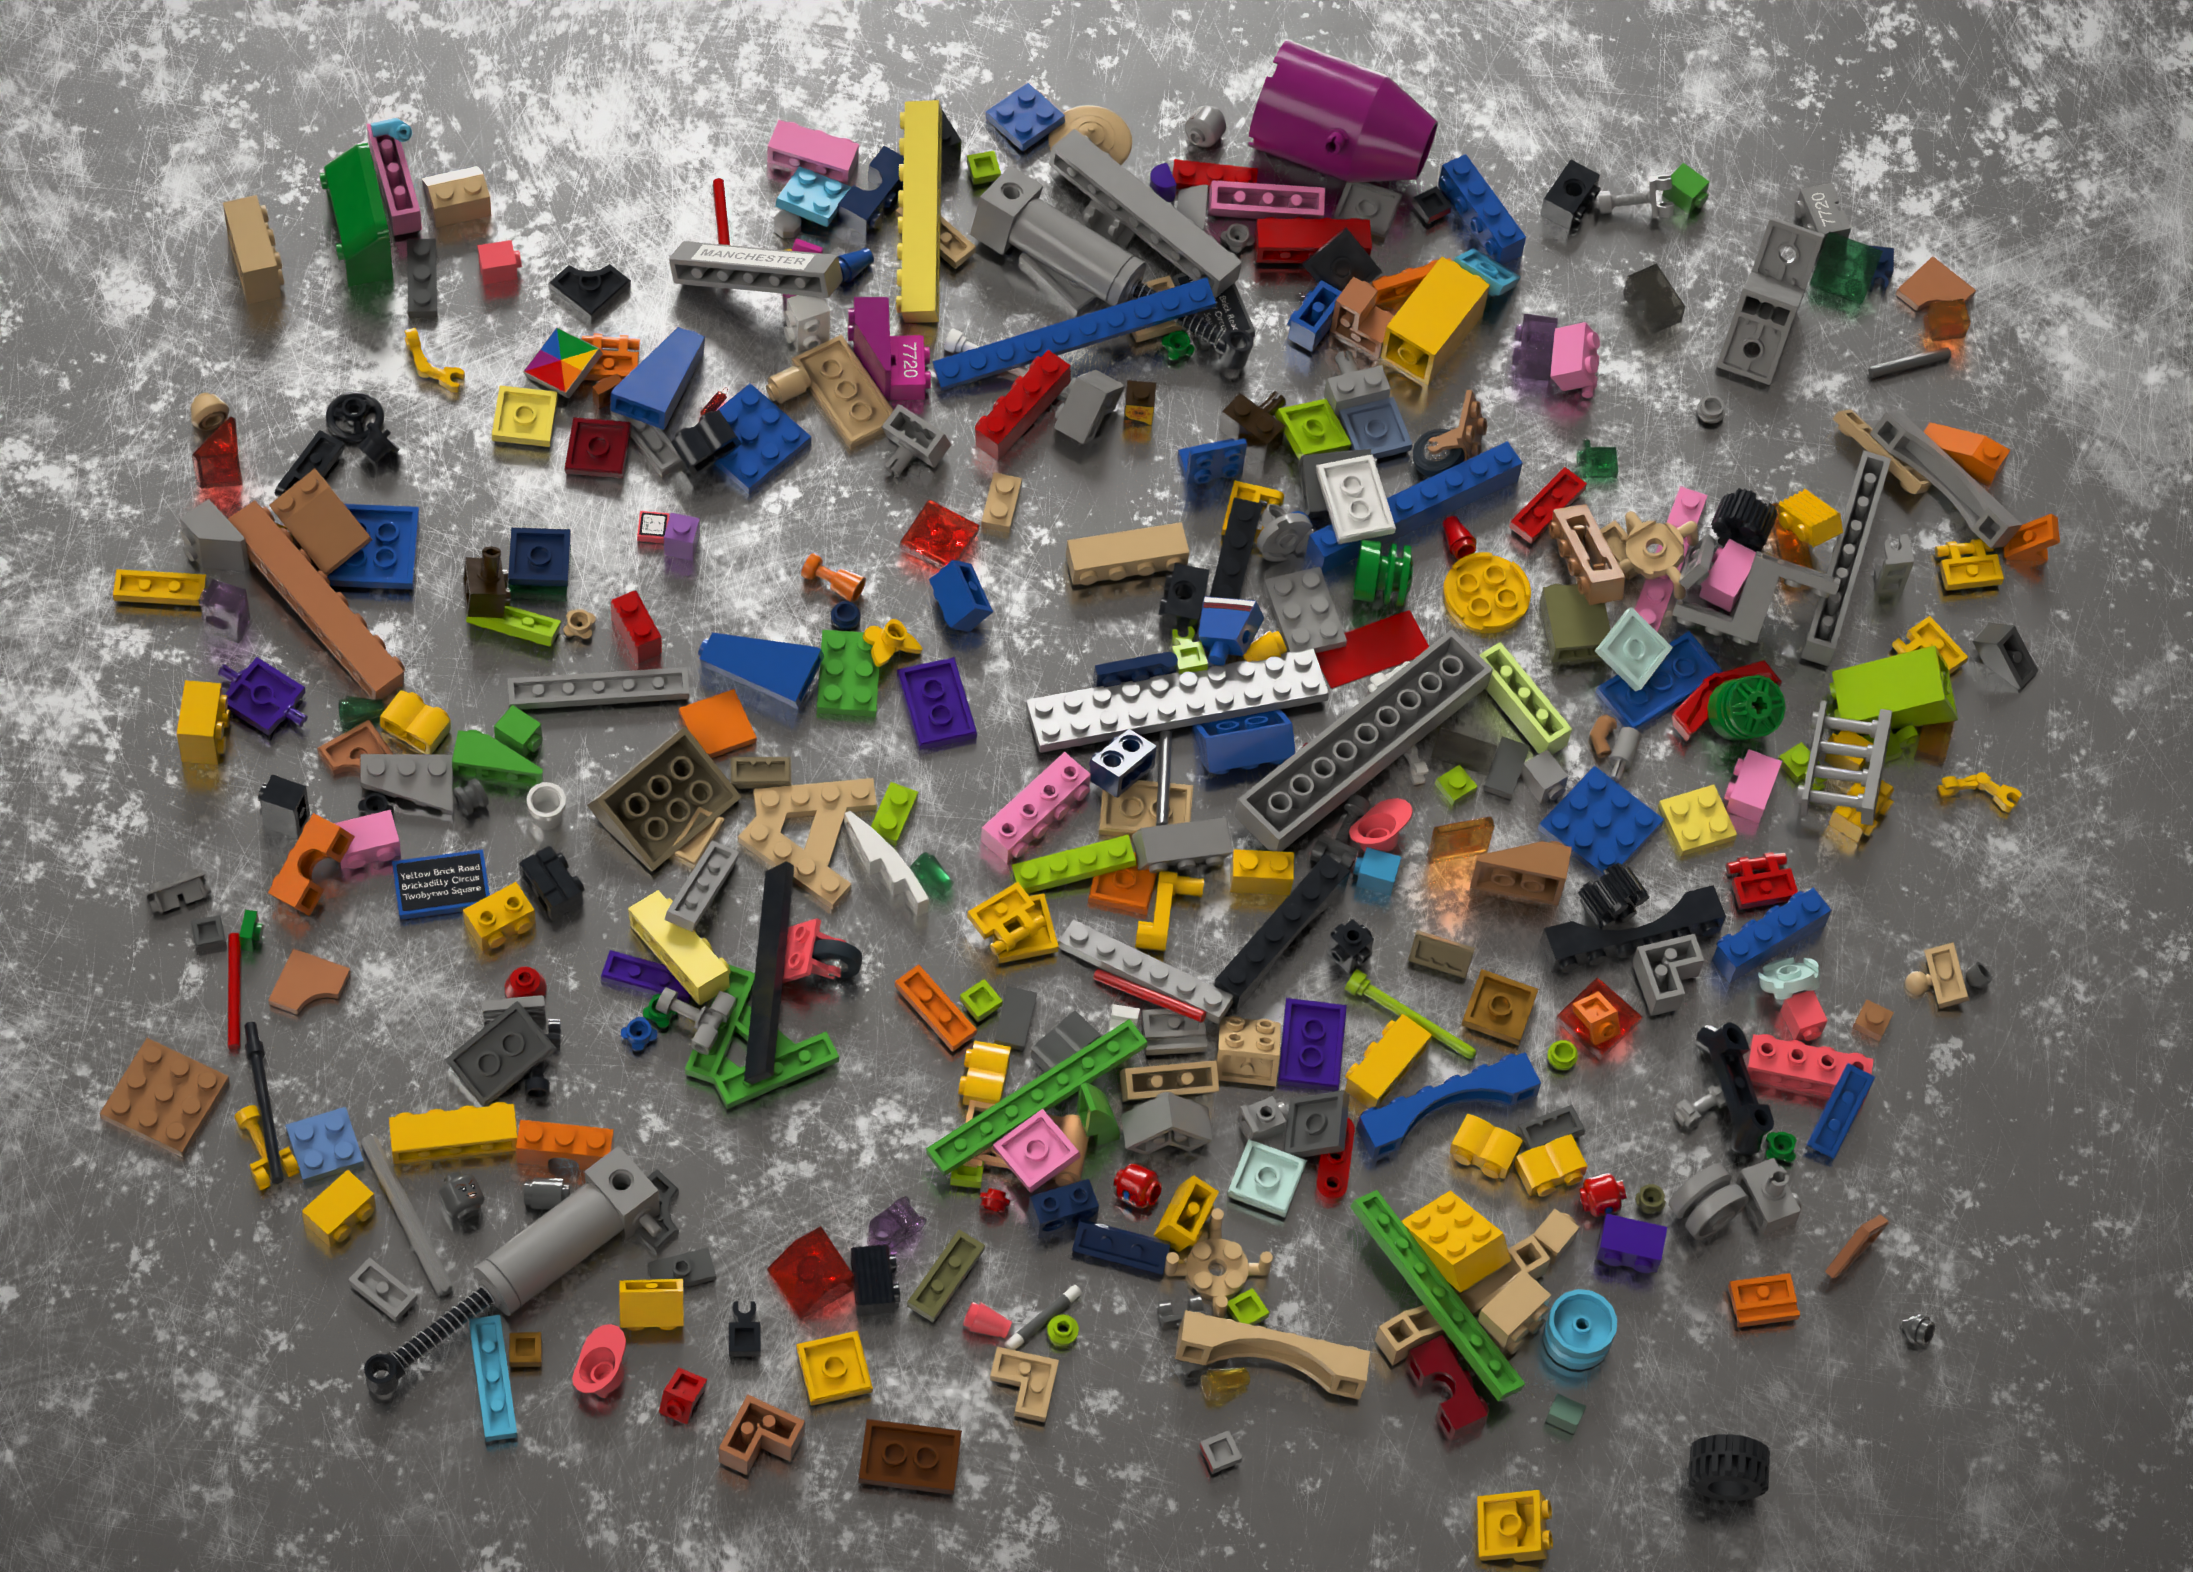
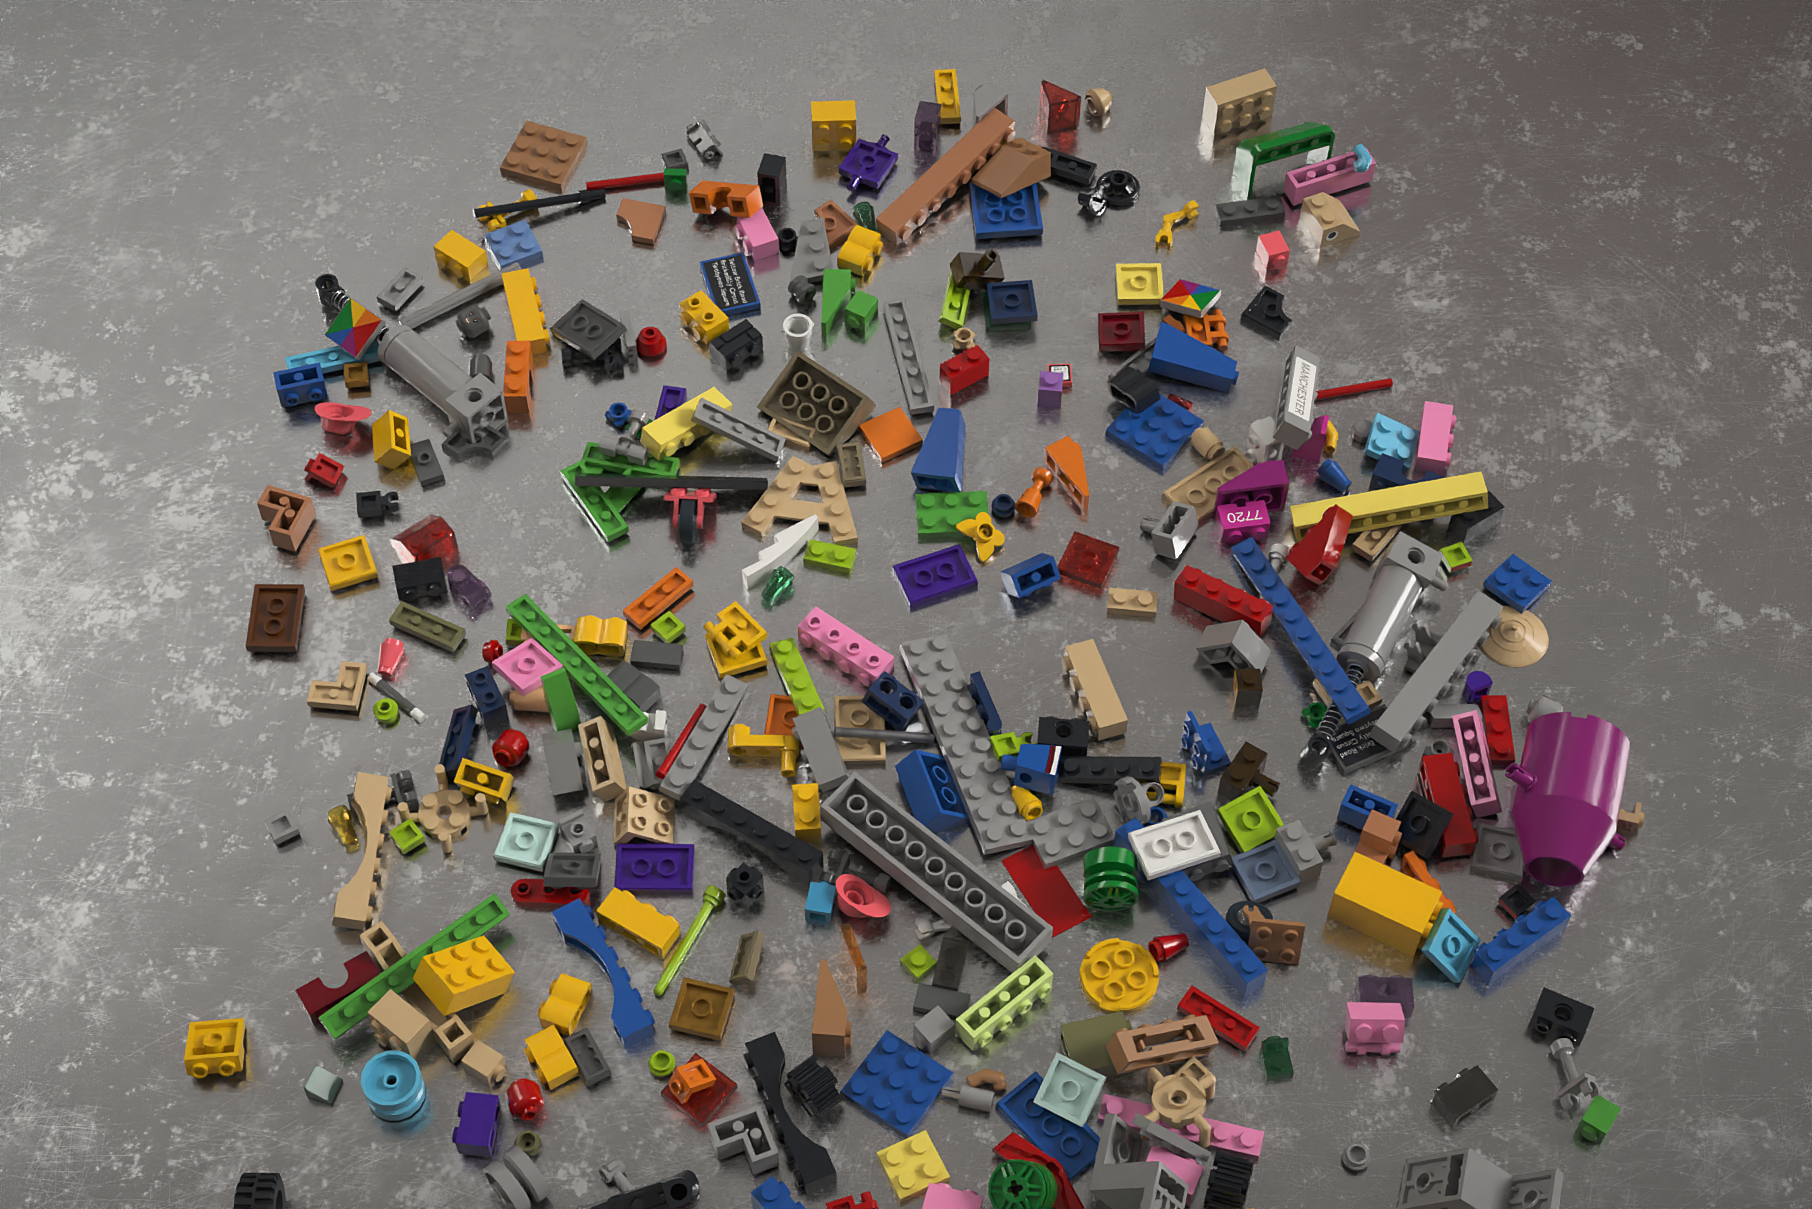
camera: 90 degrees right, 5 degrees down
none -> blue brick [273,363,328,407]
none -> tile [324,297,386,360]
none -> orange slope [1044,435,1089,510]
none -> red slope [1286,504,1353,585]

